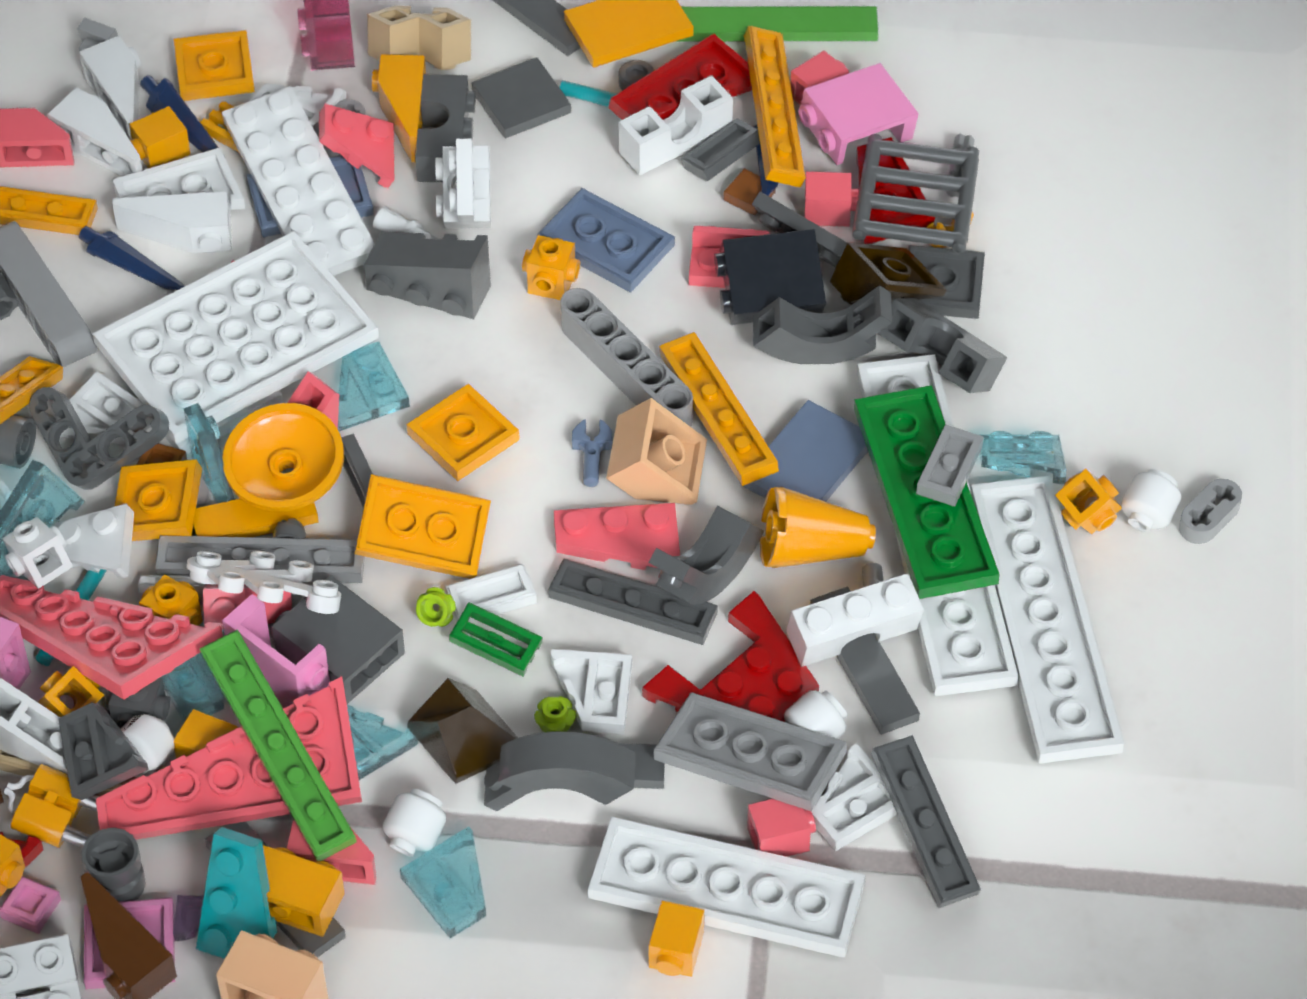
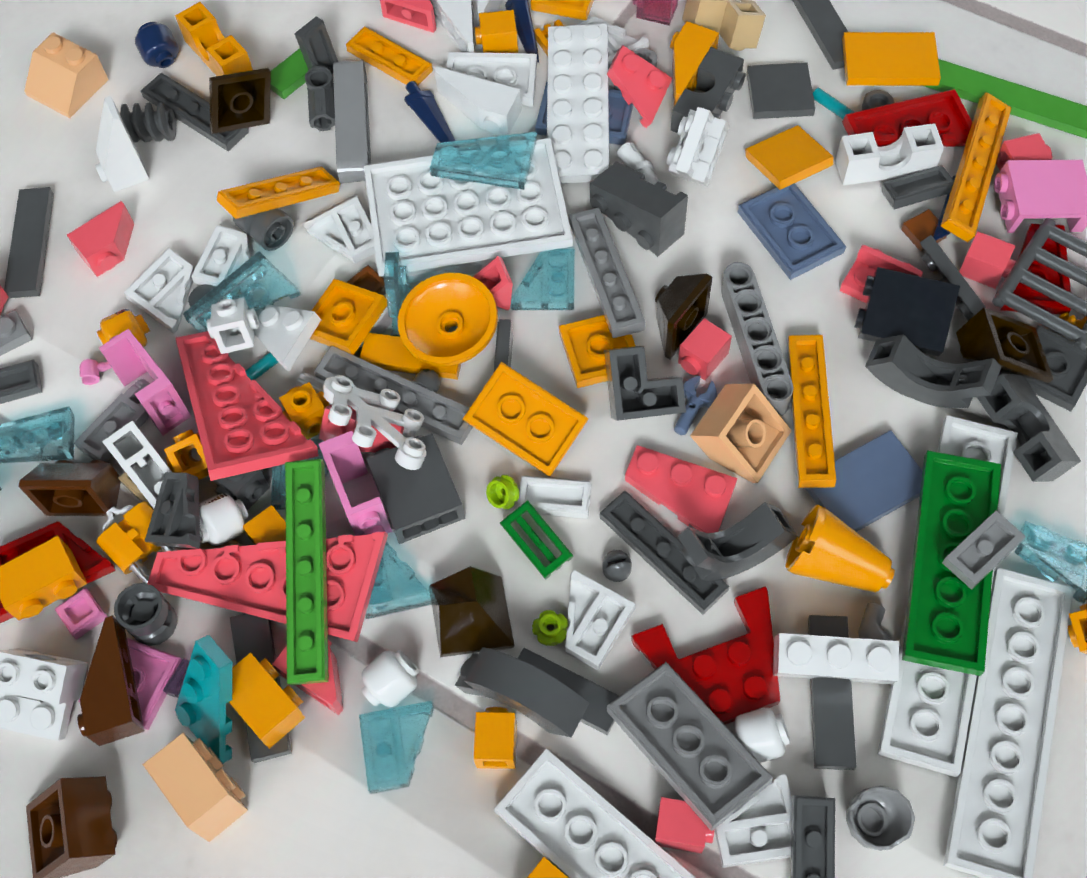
camera: 30 degrees right, 10 degrees up
dark grey beam [29,387,169,490] -> none
light orange brick [522,235,580,300] -> none
none -> clear light blue wing [430,132,537,190]
none -> light orange brick [474,707,517,769]
none -> light grey plate [569,207,645,338]
none -> dark grey hinge [602,550,632,582]
none -> dark grey brick [604,346,686,421]
none -> dark brown slope [655,274,713,360]
none -> coral brick [678,318,732,380]
none -> light orange tile [745,125,834,190]
none -> light grey hair [846,786,915,851]

